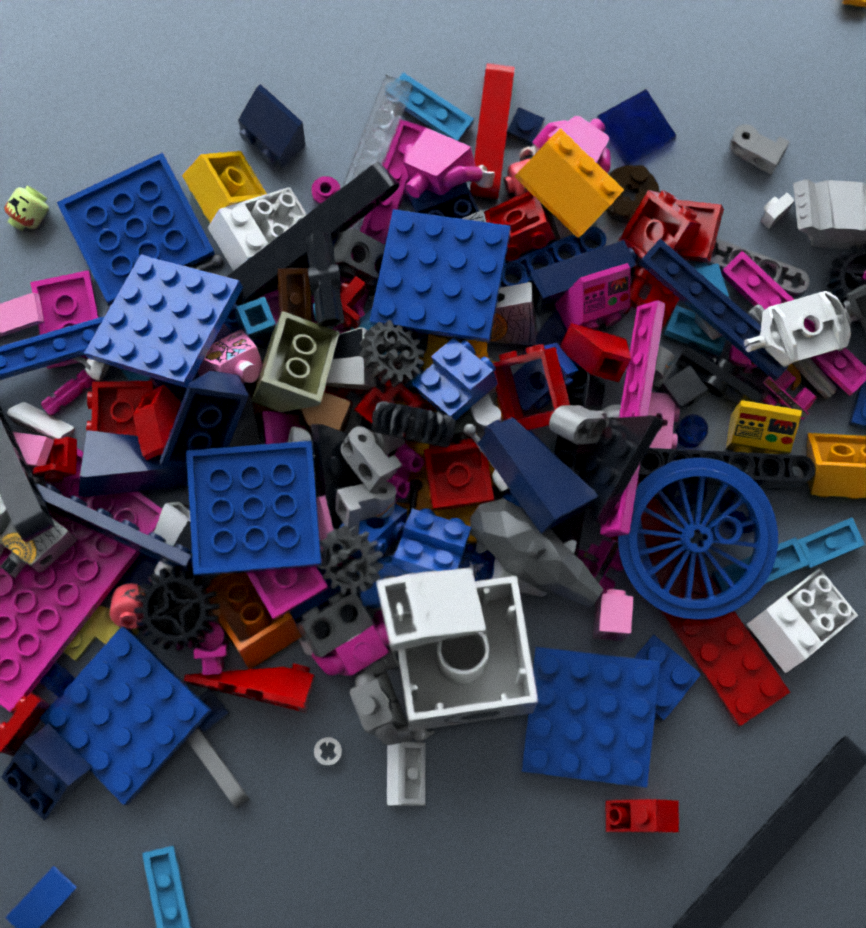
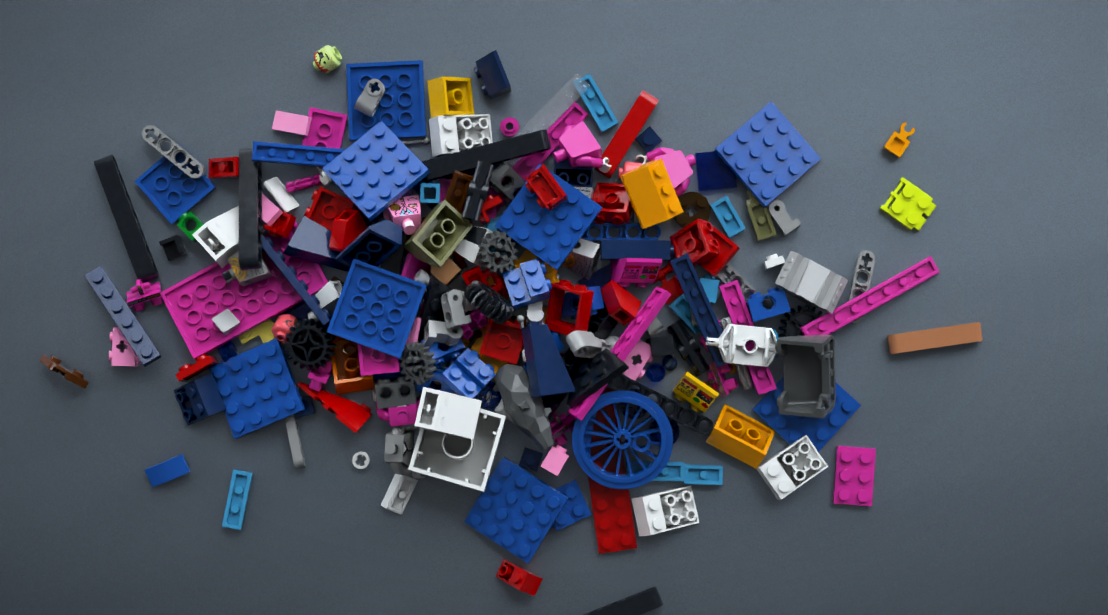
camera: 30 degrees right, 10 degrees up
none -> light grey slope [211,309,241,336]
none -> light grey piece [354,79,385,117]
none -> dark blue plate [519,447,543,472]
none -> red hinge [525,164,568,212]
none -> dark blue hinge [662,355,677,371]
none -> dark azure plate [710,196,746,238]
none -> plate [714,101,821,207]
none -> olive hinge [745,189,777,242]
none -> blue brick [745,287,791,322]

